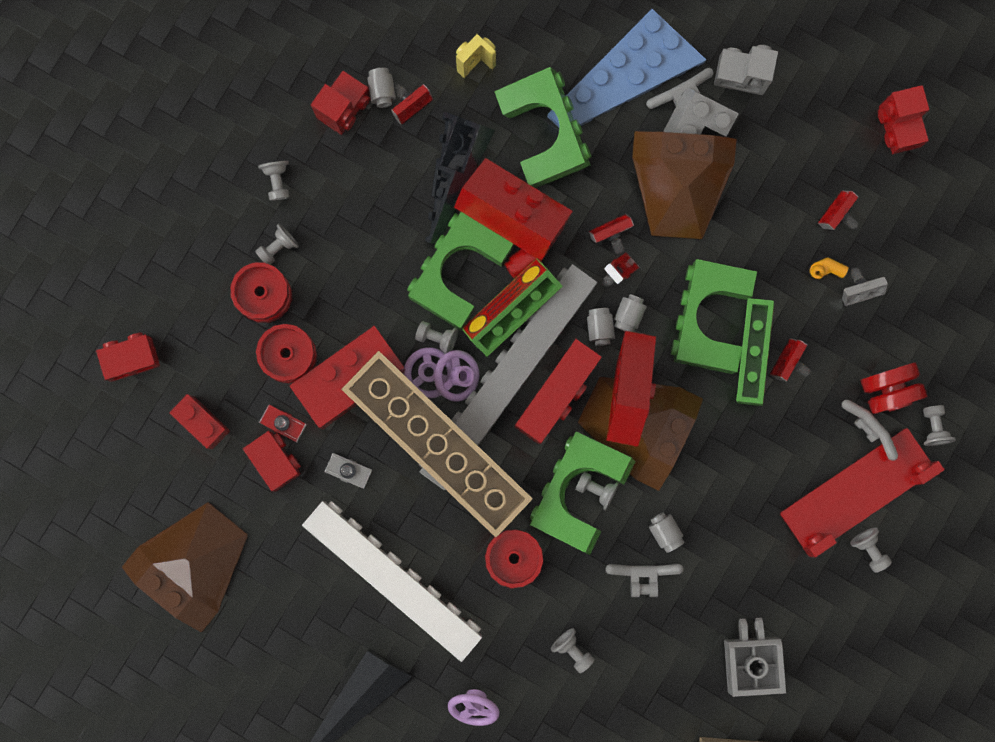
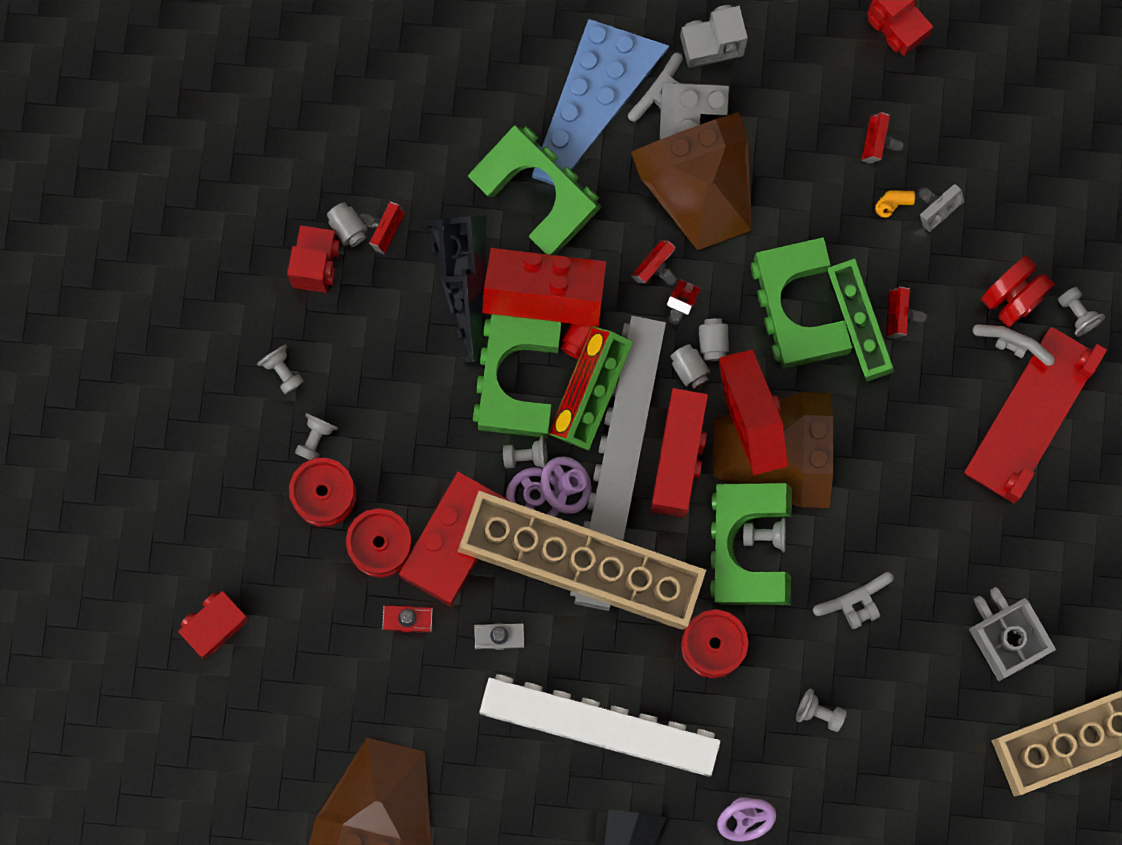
camera: 25 degrees left, 5 degrees down
red brick [170,394,230,450] -> none
red brick [243,431,301,492] -> none
light yellow bracket [456,34,496,78] -> none
light grey brick [649,512,684,553] -> none
light grey piece [850,528,892,572] -> none

